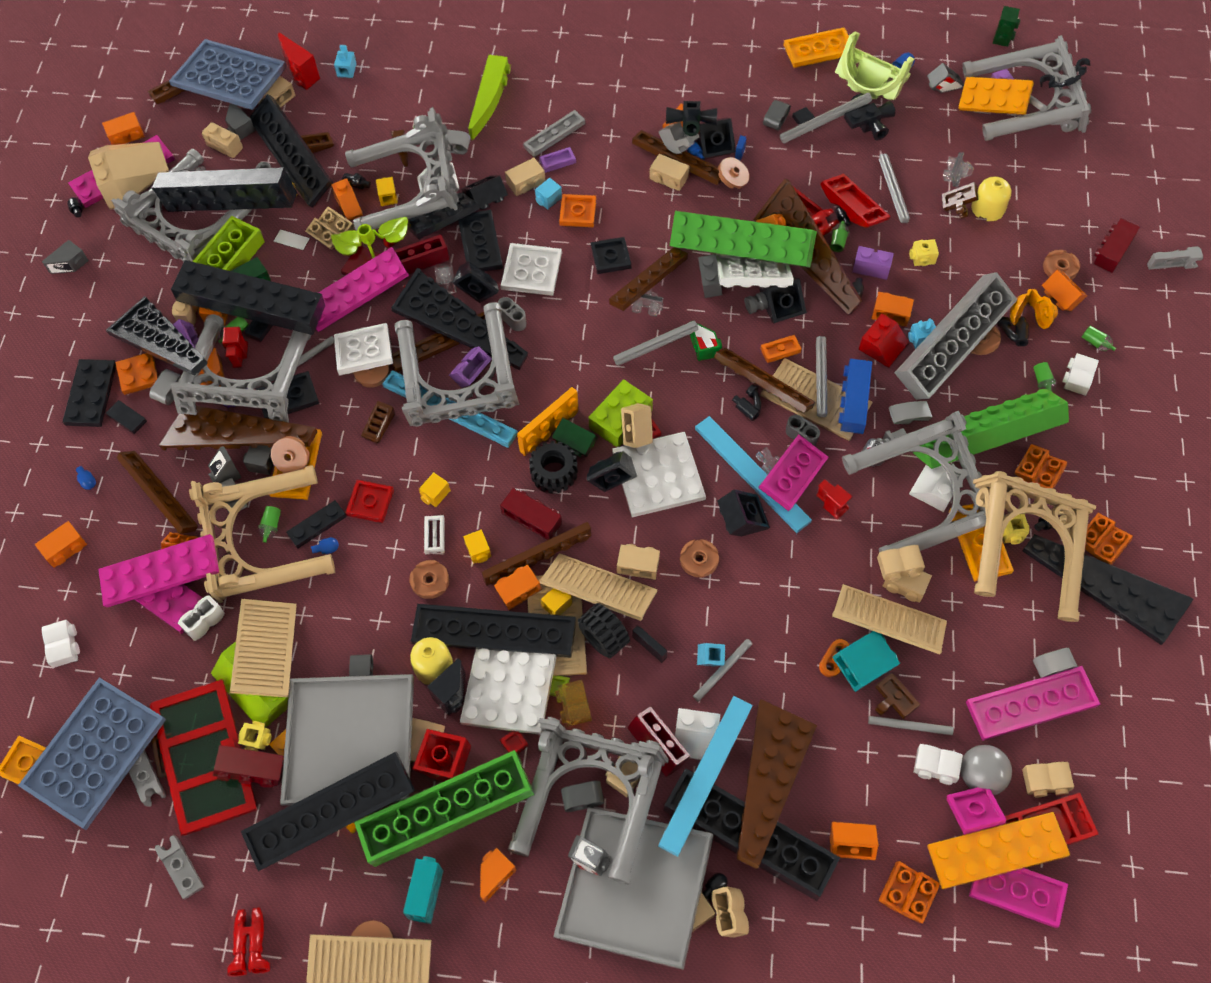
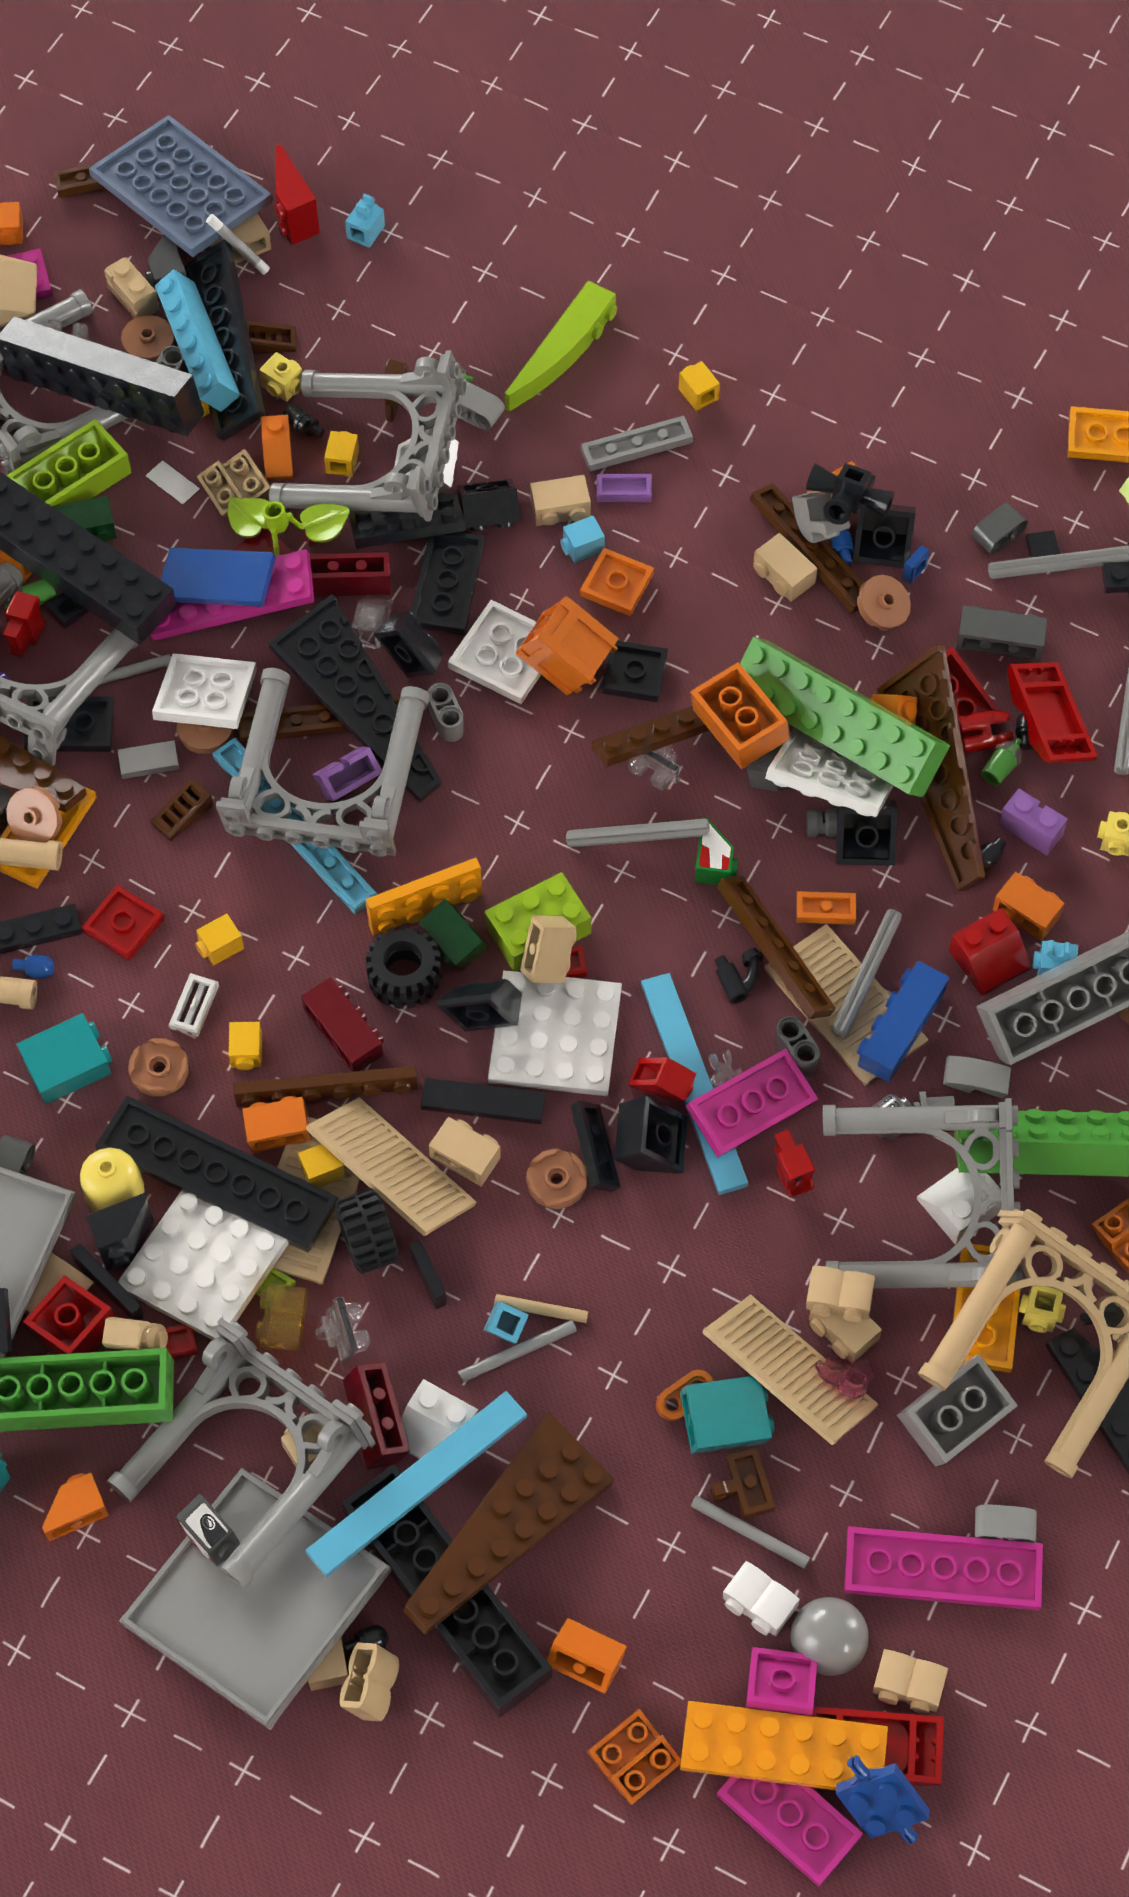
camera: 20 degrees right, 0 degrees up
dark grey beam [561,781,605,812] -> none
none -> teal brick [17,1013,113,1105]
none -> black tile [70,1244,144,1320]
none -> tan brick [102,1317,168,1351]
none -> light grey tile [118,740,180,779]
none -> nougat plate [121,315,175,363]
none -> medium azure brick [155,269,240,412]
none -> blue tile [161,548,276,607]
none -> light grey bar [206,214,270,275]
none -> light yellow brick [259,352,302,402]
none -> clear hips [315,1297,371,1362]
none -> black tile [421,1078,545,1124]
none -> tan bar [494,1294,589,1323]
none -> orange container [515,595,619,696]
none -> black plate [570,1100,620,1192]
none -> red slope [628,1057,697,1101]
none -> yellow brick [678,361,720,411]
none -> orange brick [690,662,790,770]
none -> clear pink plate [815,1349,874,1399]
none -> blue plate [836,1755,930,1845]
none -> light grey brick [897,1354,1018,1467]
none -> dark grey brick [956,606,1047,661]

